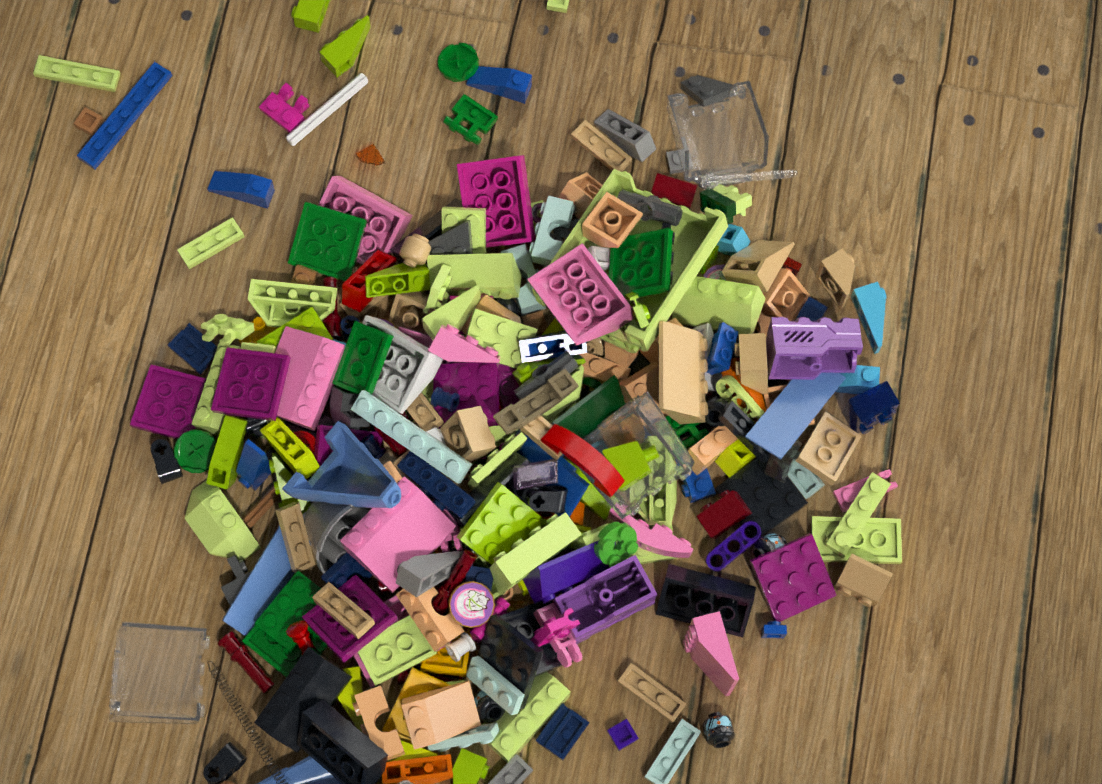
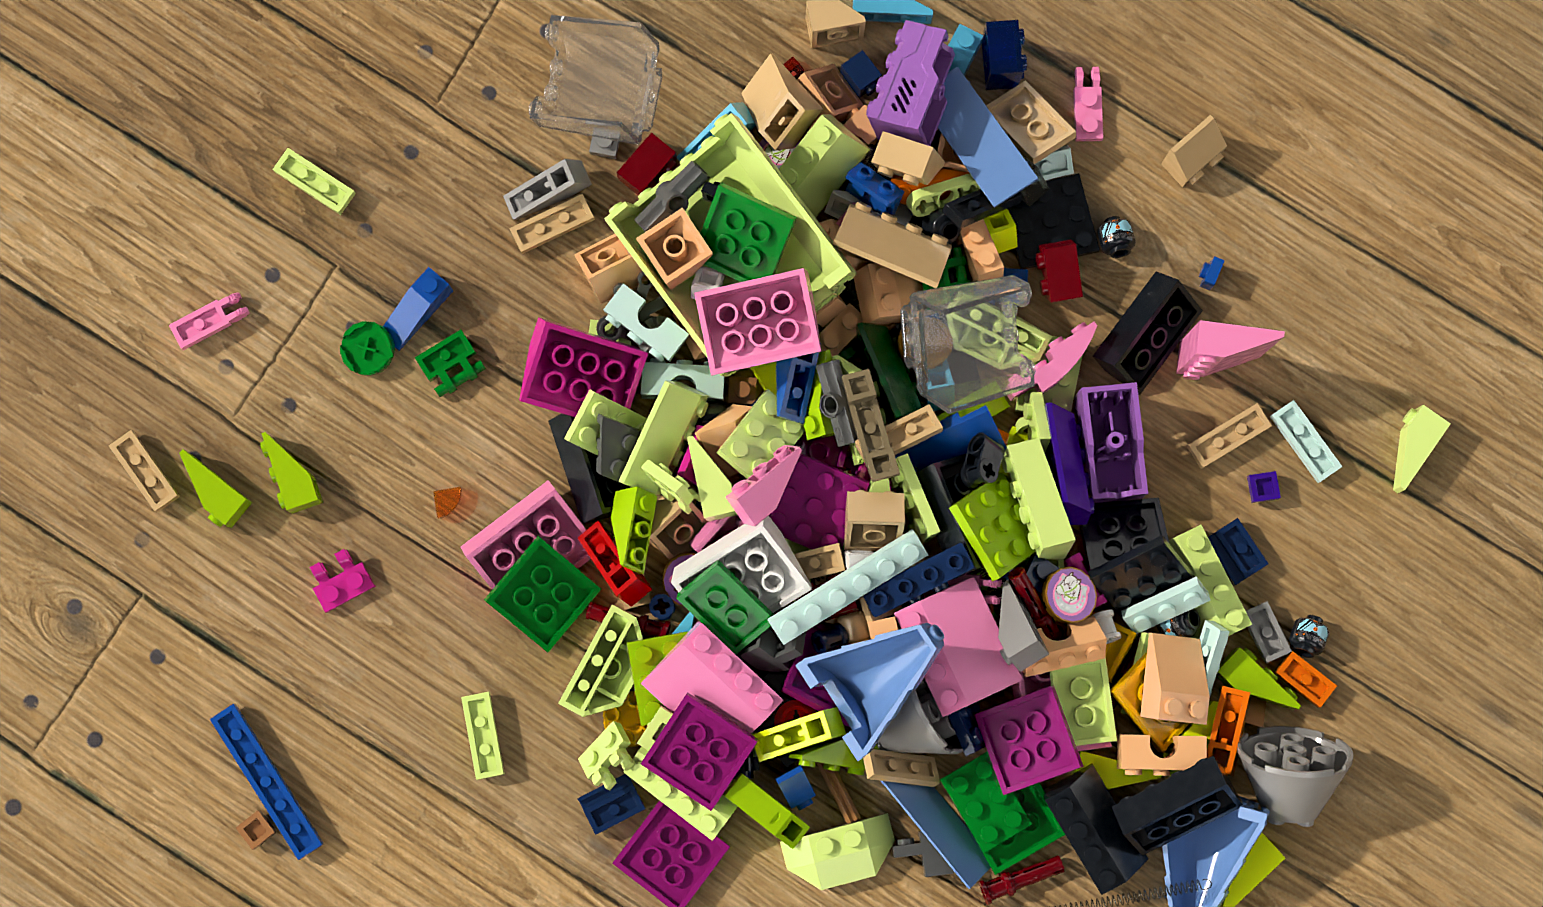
camera: 65 degrees left, 10 degrees up
yellowish green tile [33,55,120,92] -> none
black piece [150,439,183,484] -> none
green tile [174,429,217,473] -> none
blue slope [207,171,275,209] -> none
white axle [286,73,368,146] -> none
red pin [286,620,316,655] -> none
medium nougat plate [291,264,318,285] -> none
tan plate [312,582,375,639] -> none
tan head [399,234,431,268] -> none
dark blue bush [431,387,460,413] -> none
clear purple tile [513,459,558,490] -> none
dark pink plate [530,608,580,647] -> none
bright pink hinge [533,603,583,668] -> none
red slope [540,424,625,498] -> none
bright green plate [594,521,638,567] -> none
lime torso [602,441,660,492] -> none
lime plate [625,292,651,328] -> none
dark grey wing [680,75,737,107] -> none
hips [700,184,752,224] -> none
clear piece [701,169,798,190] -> none
head [702,712,735,748] -> none
dark purple beam [706,521,762,572] -> none
magenta plate [749,533,837,622] -> none
yellowish green plate [811,516,902,564] -> none
yellowish green plate [825,472,891,558] -> none

